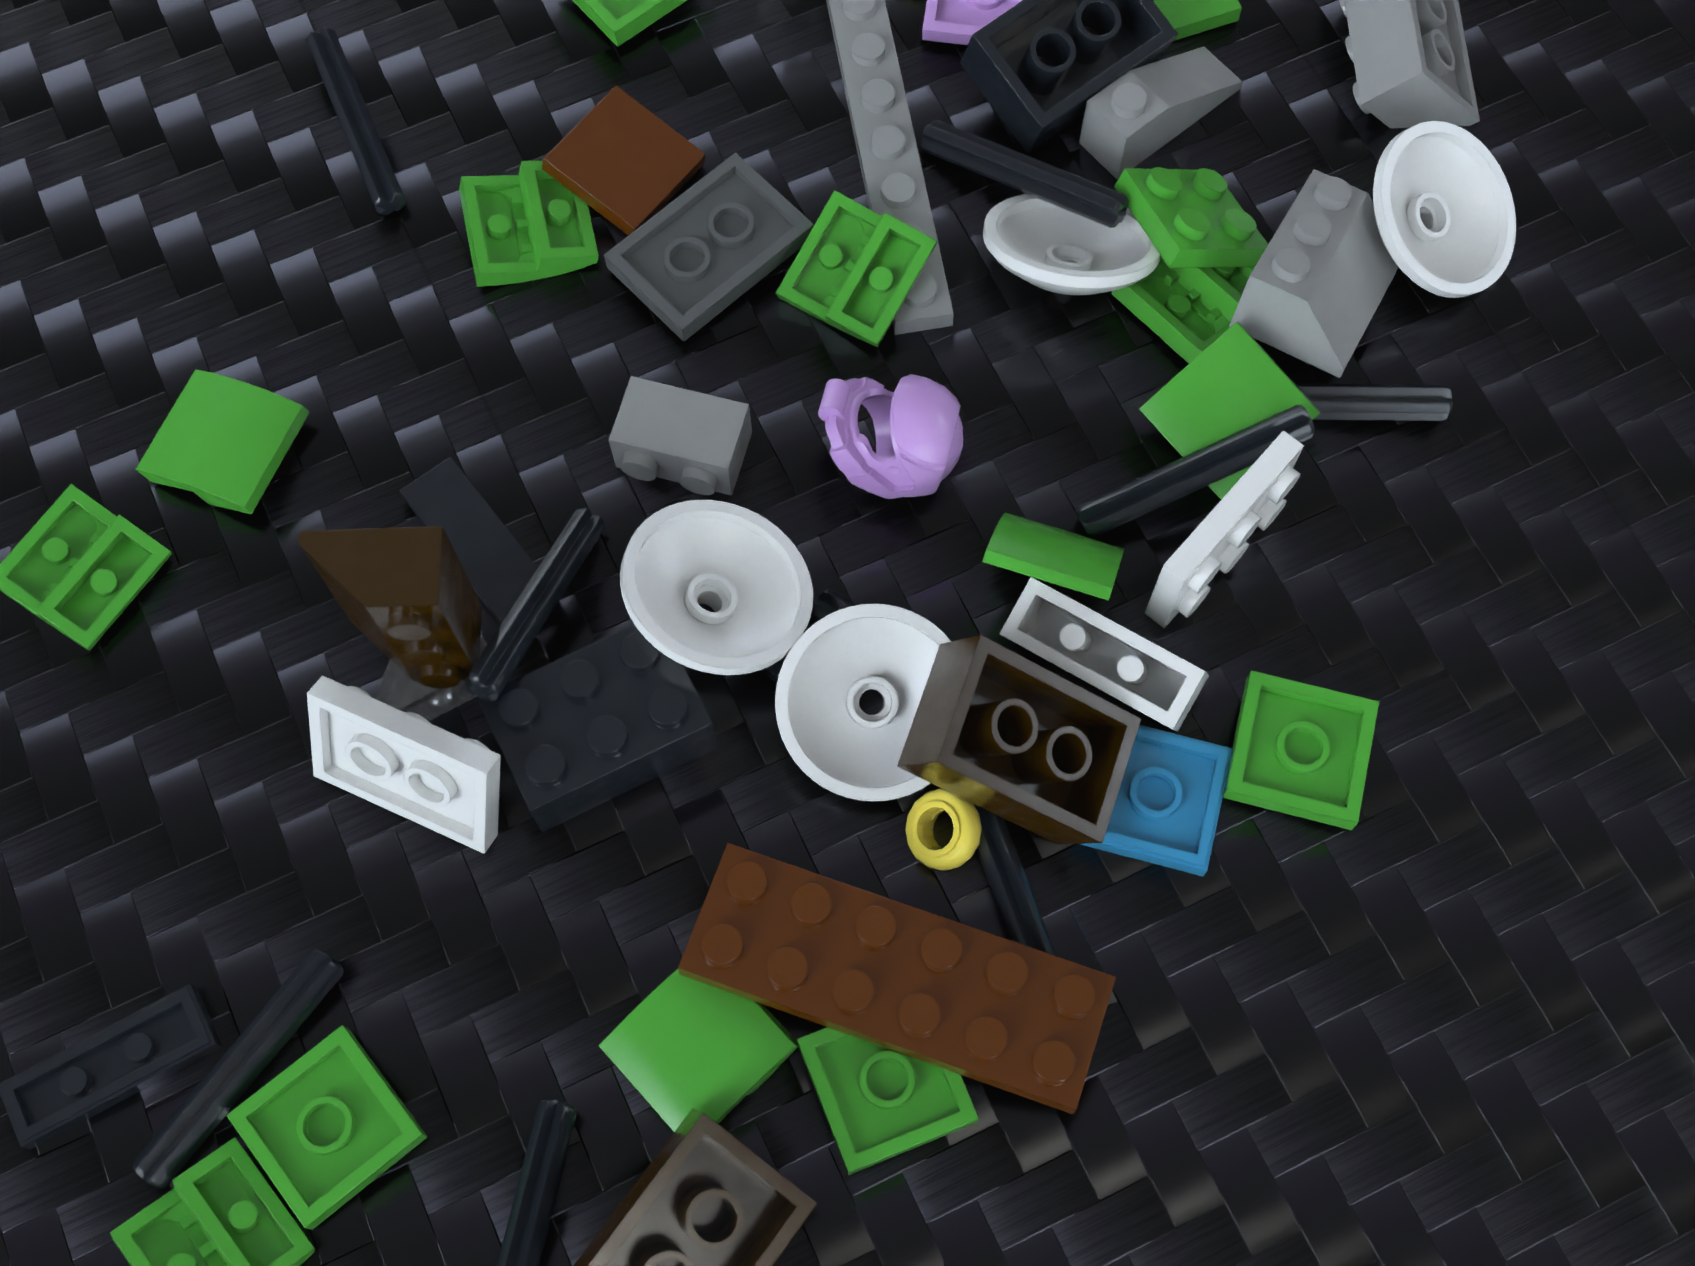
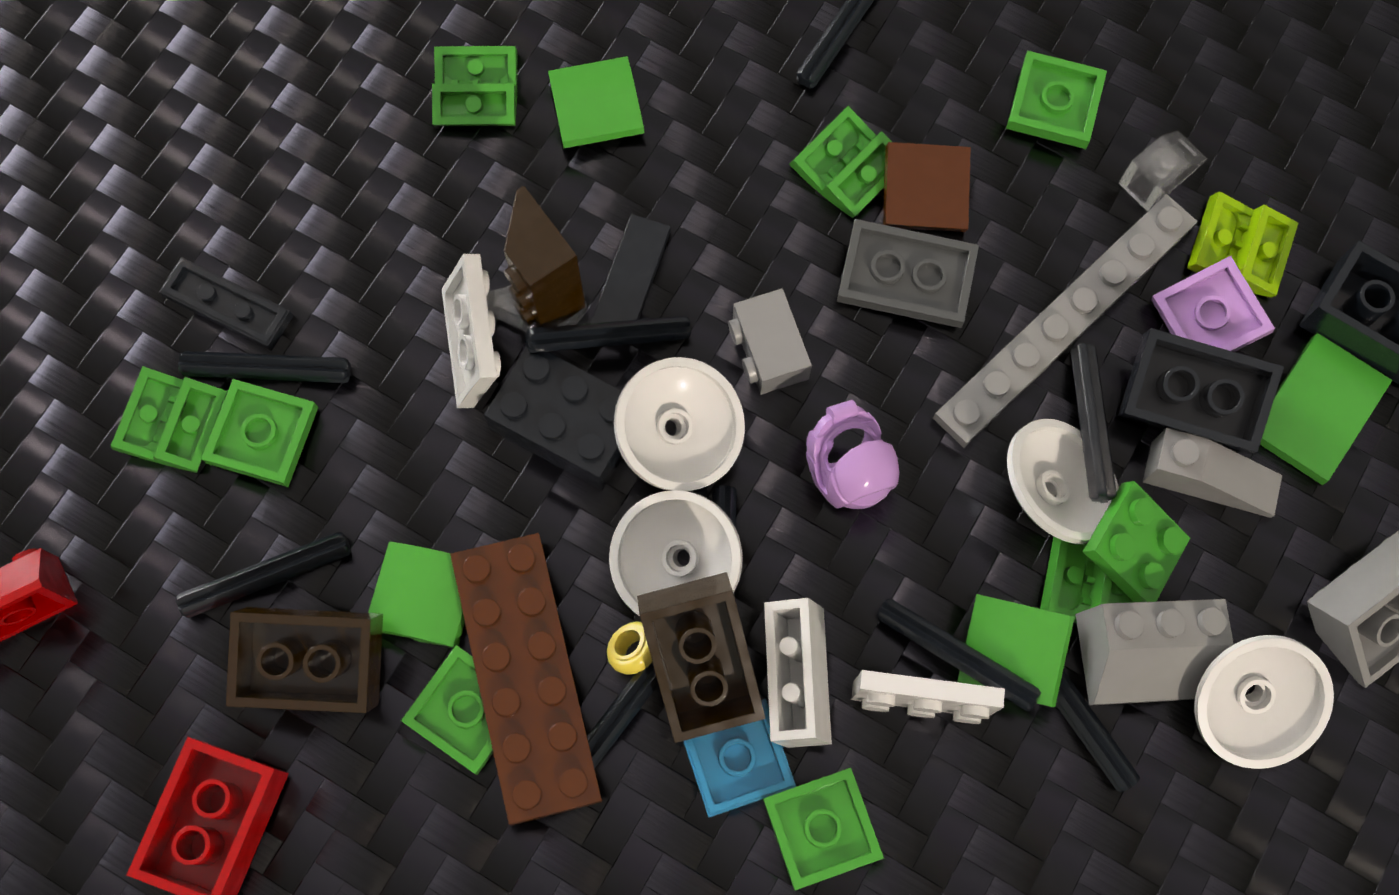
camera: 55 degrees right, 5 degrees up
bright green slope [776,190,937,347] -> none
bright green slope [983,513,1124,601] -> none

